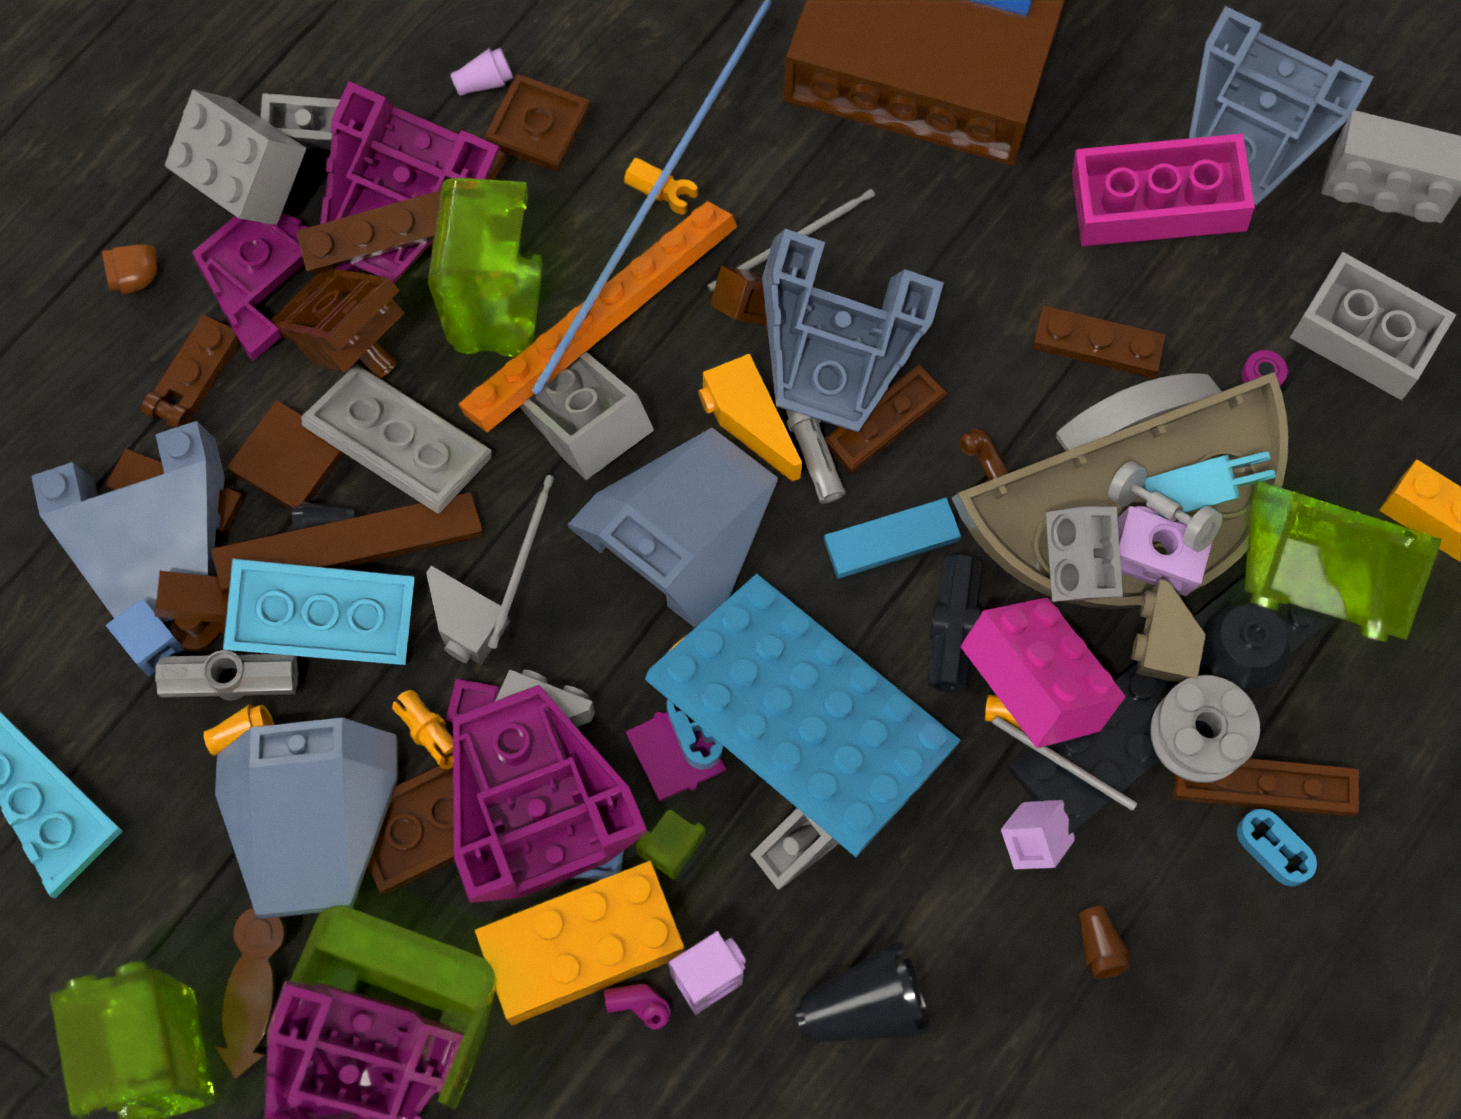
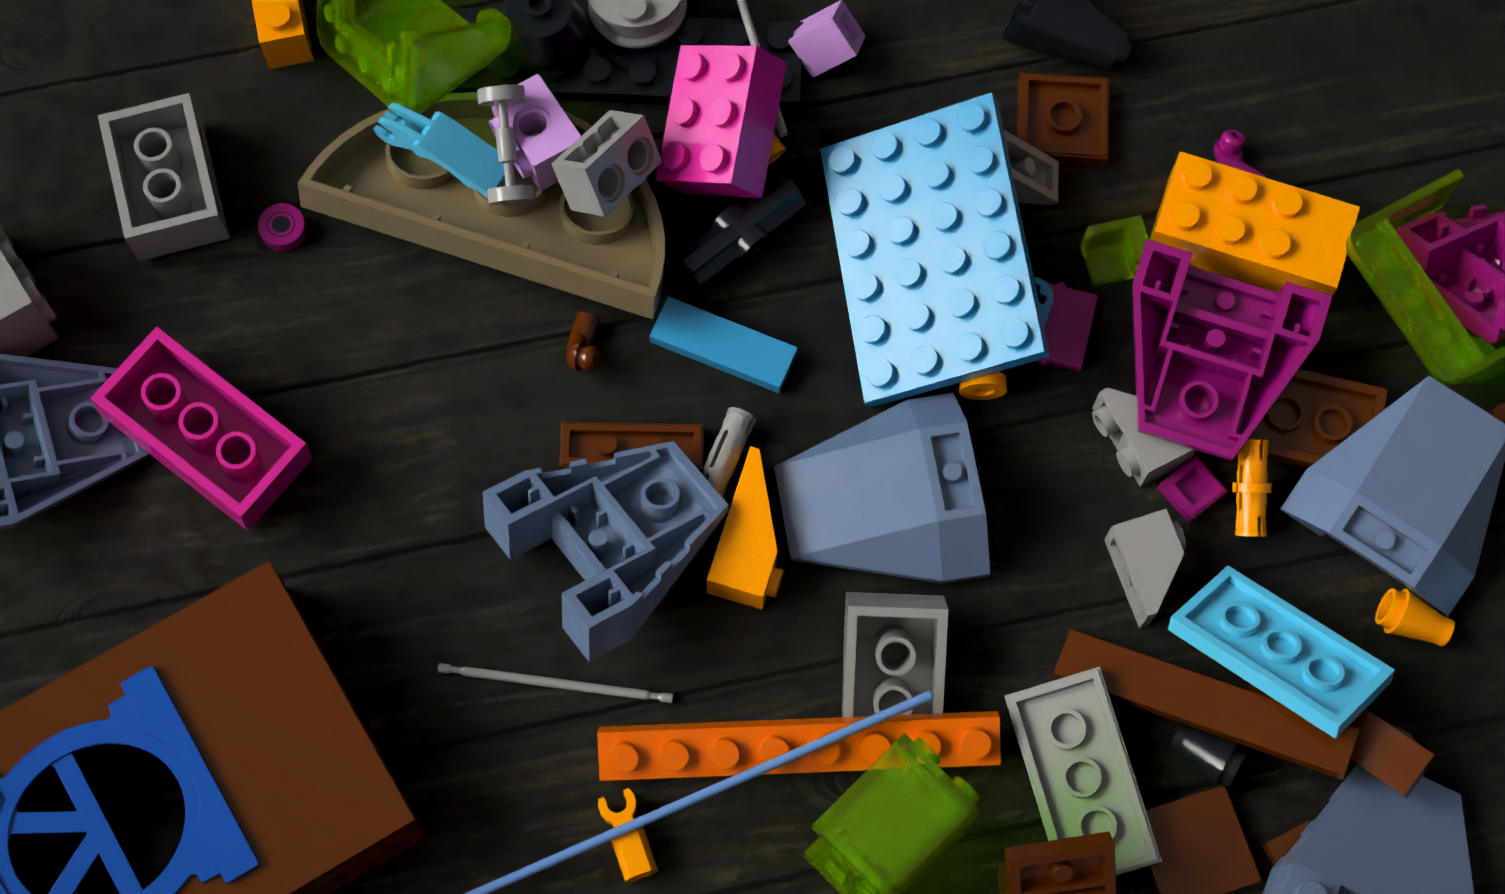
camera: 140 degrees left, 0 degrees up
medium blue panel [106,599,184,677] -> none
light grey piece [155,650,299,701] -> none
light grey piece [488,475,554,648] -> none
lavender brick [669,931,746,1015] -> none
reddish brown panel [711,265,767,325] -> none
reddish brown plate [1032,306,1166,378] -> none
light grey slope [1057,374,1222,451] -> none
dark tan slope [1131,580,1205,683] -> none
none -> reddish brown tile [1016,72,1110,166]

